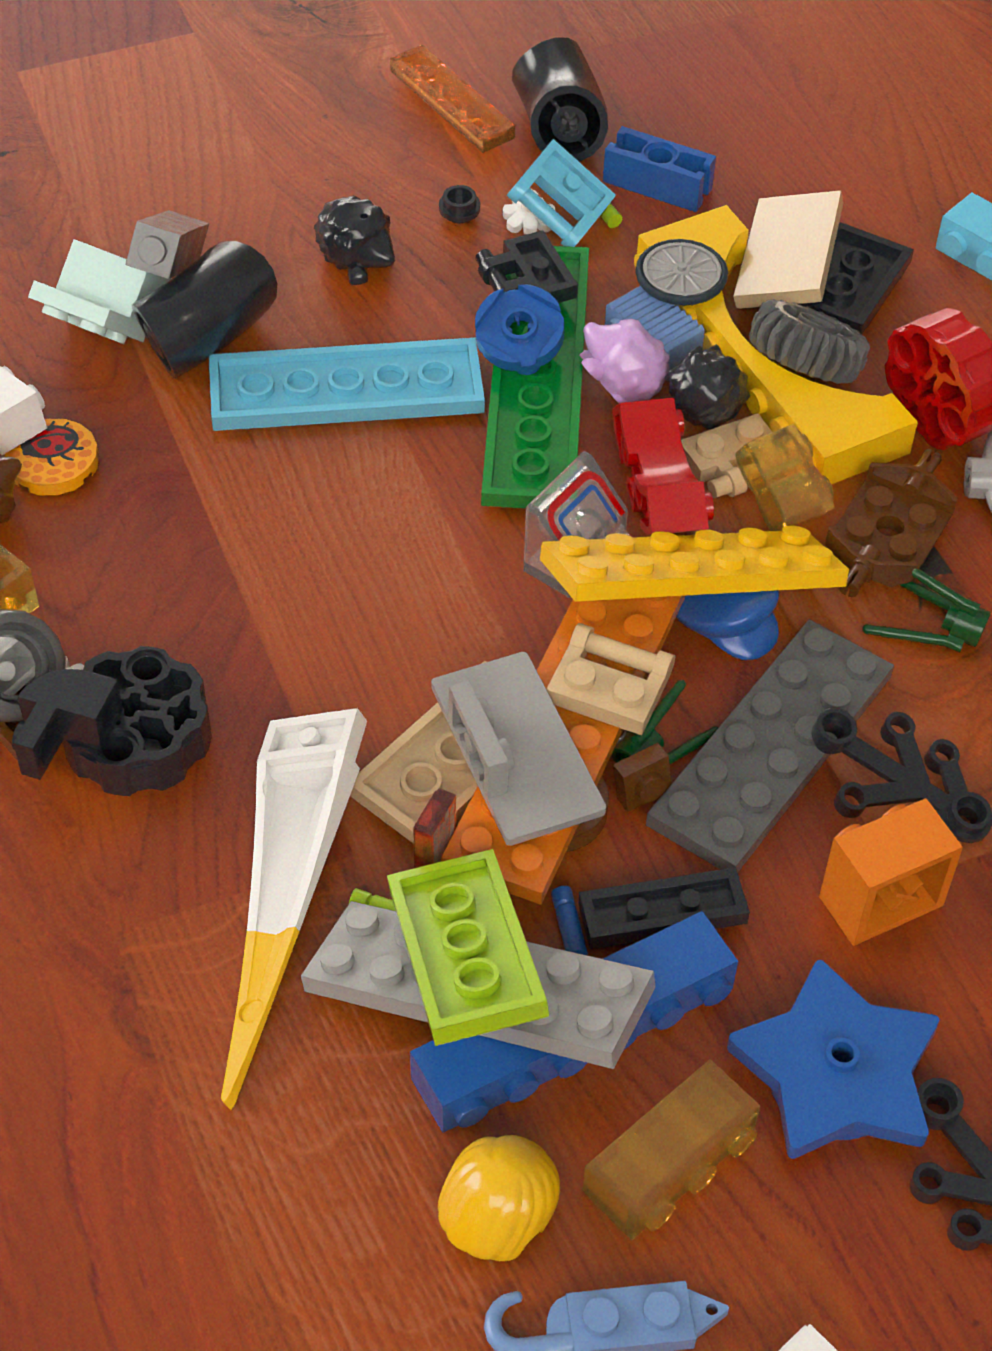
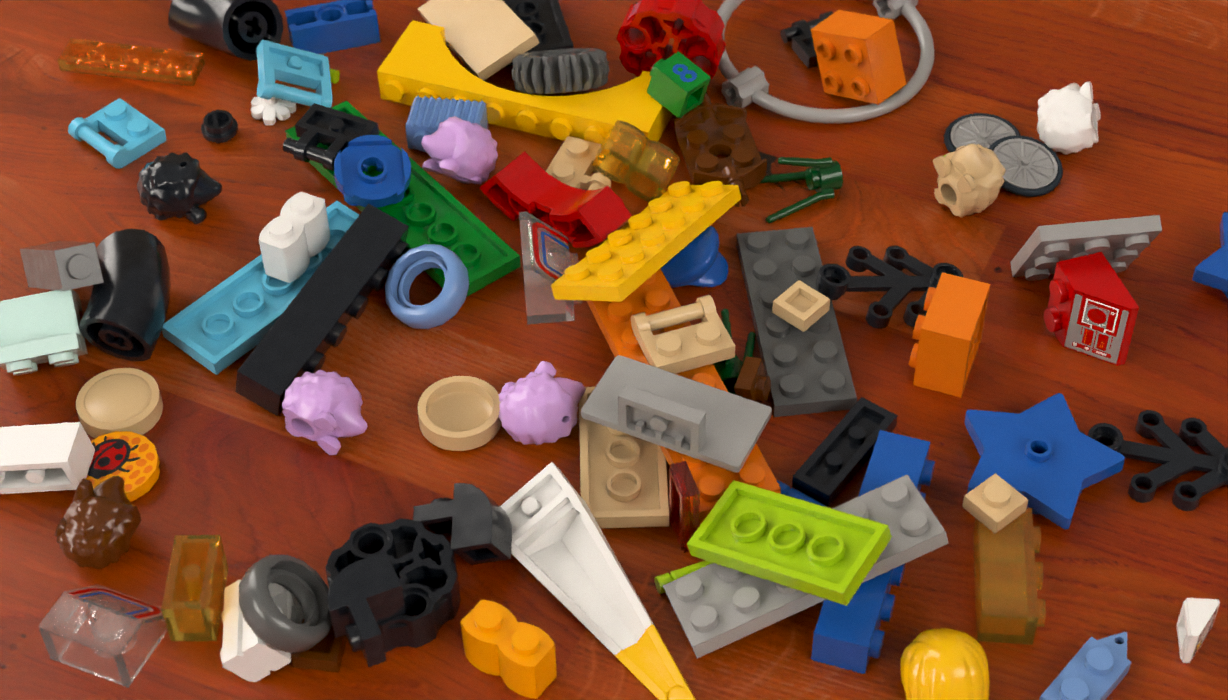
camera: 40 degrees left, 5 degrees down
light grey wheel [635,239,728,306] -> none
black animal [664,344,750,429] -> none
none -> medium azure plate [68,98,167,169]
none -> tan piece [76,368,163,438]
none -> black brick [235,204,410,416]
none -> white brick [259,192,330,283]
none -> lavender animal [282,370,368,456]
none -> medium blue wheel [384,244,469,329]
none -> black brick [413,483,512,565]
none -> tan piece [417,376,502,451]
none -> light orange brick [461,600,557,699]
none -> lavender animal [499,361,586,445]
none -> green brick [647,51,711,118]
none -> tan plate [772,280,830,332]
none -> tan plate [962,473,1028,534]

